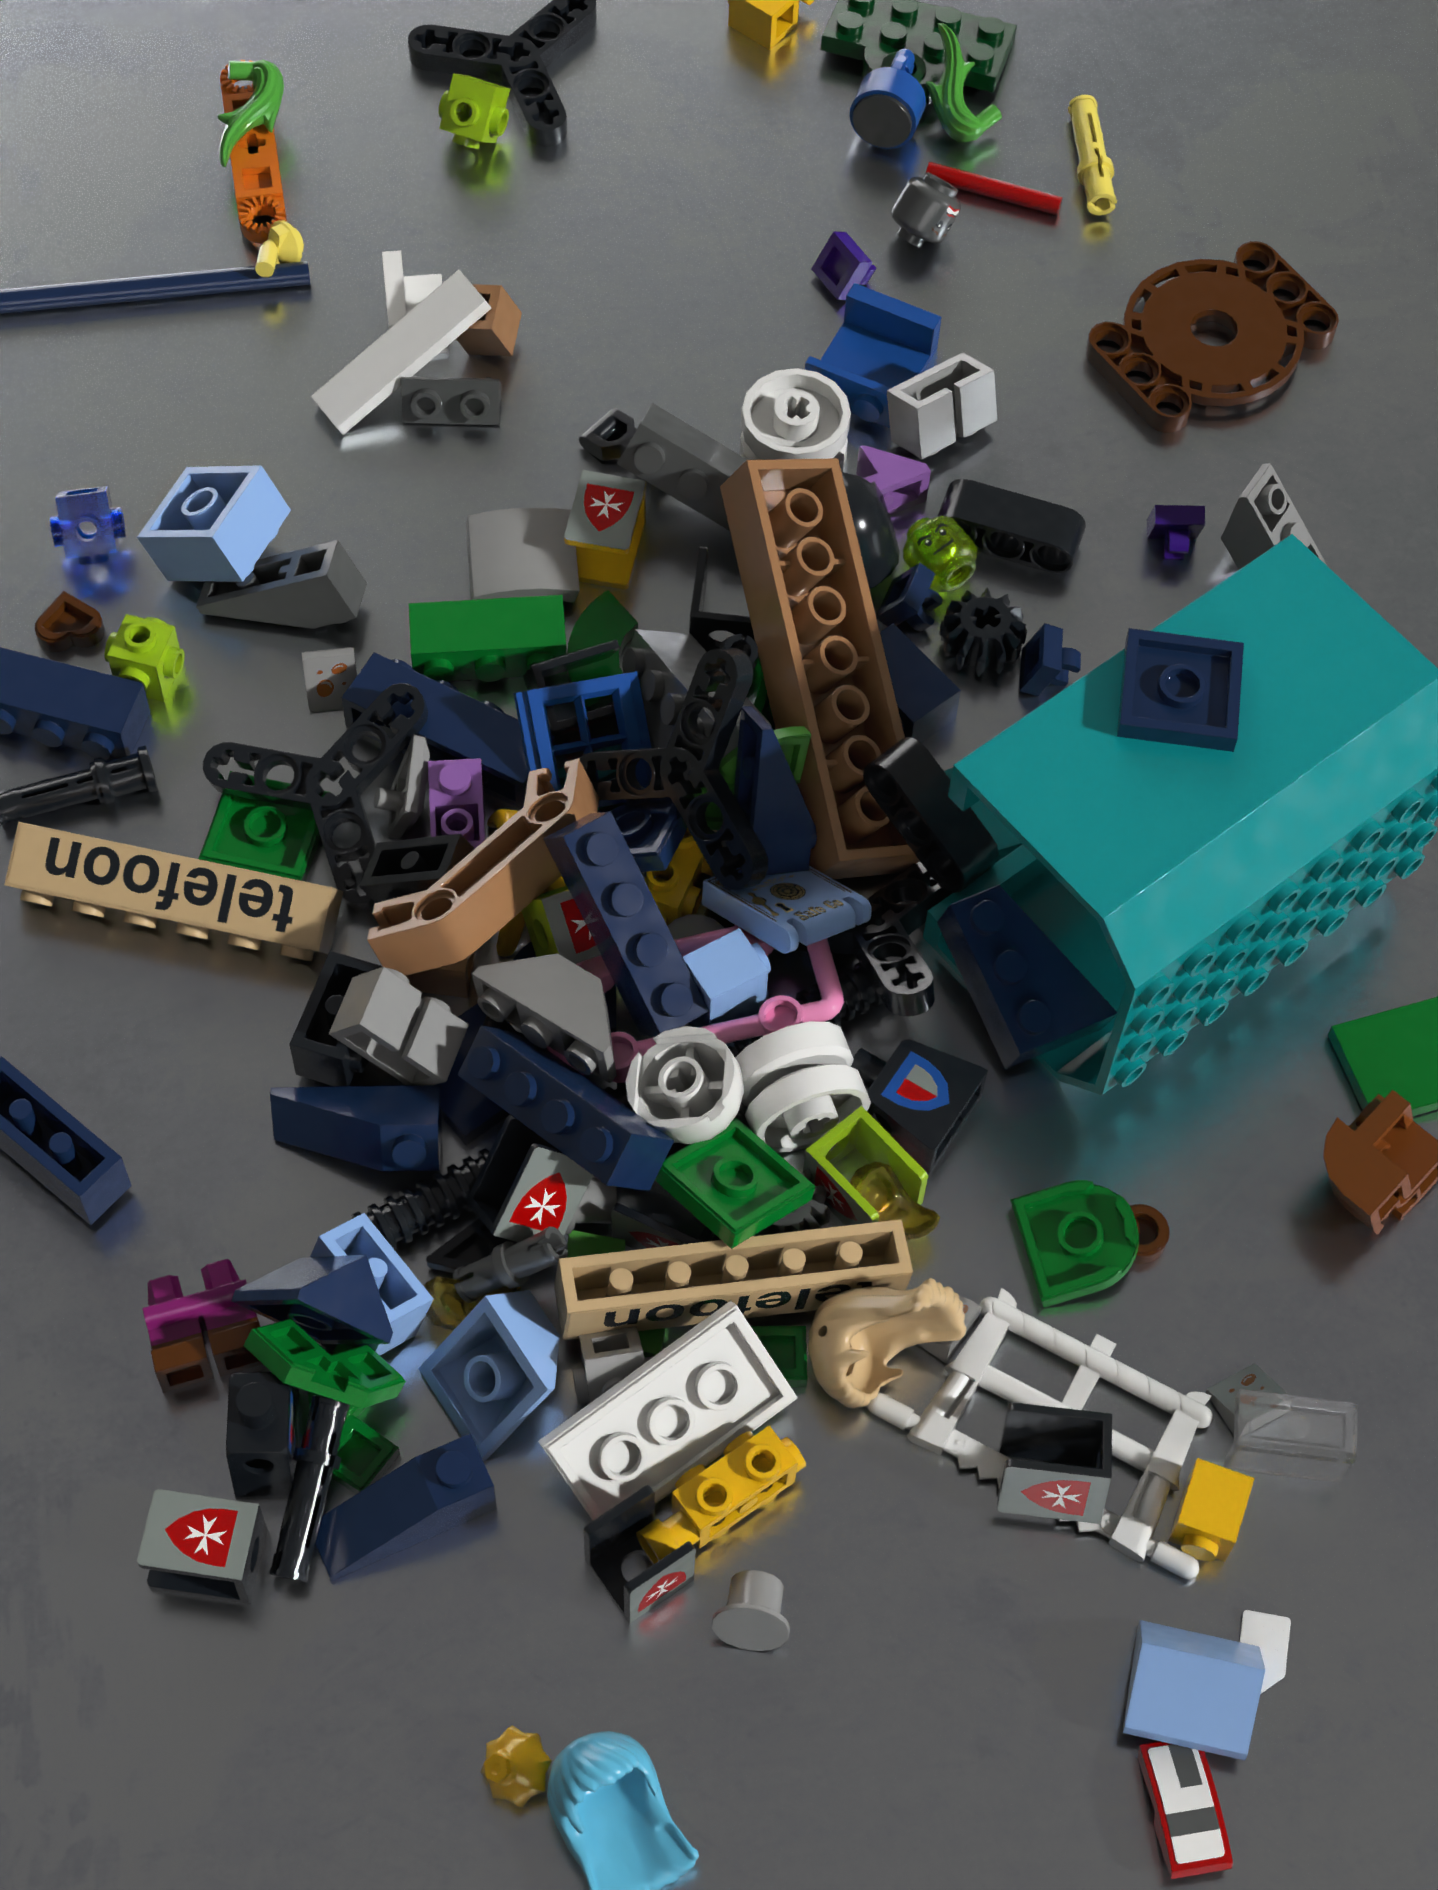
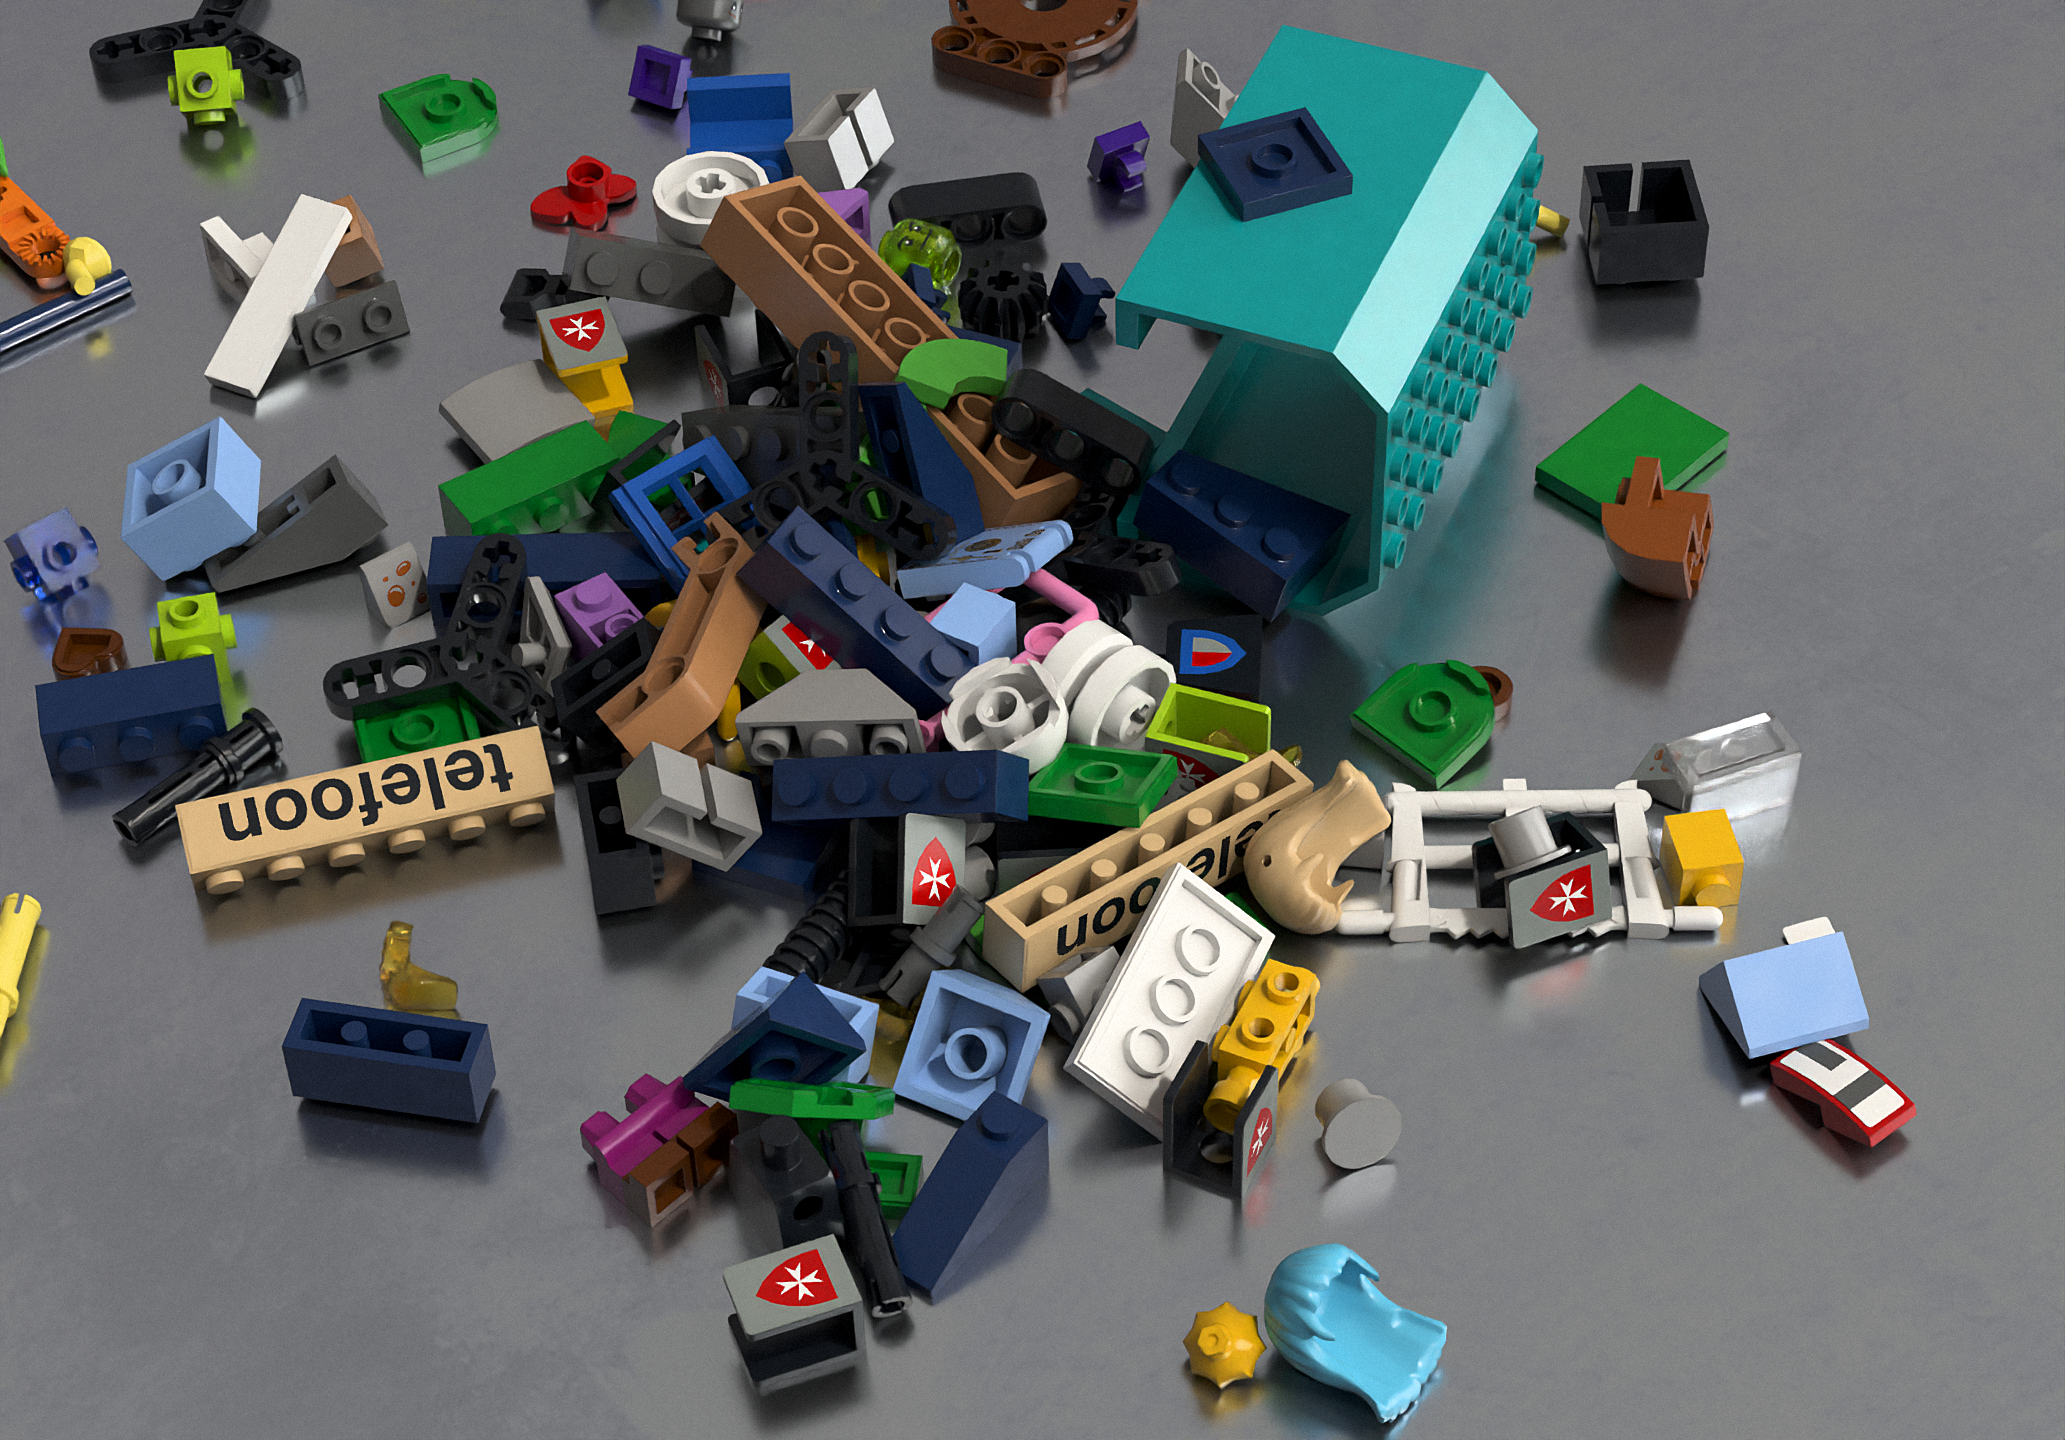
camera: 25 degrees left, 15 degrees down
dark blue slope [270,1085,442,1171] -> none
none -> green tile [378,74,498,163]
none -> clear yellow hair [379,921,458,1011]
none -> red animal [530,155,637,231]
none -> bright green tile [892,339,1008,409]
none -> light grey piece [1488,805,1572,879]

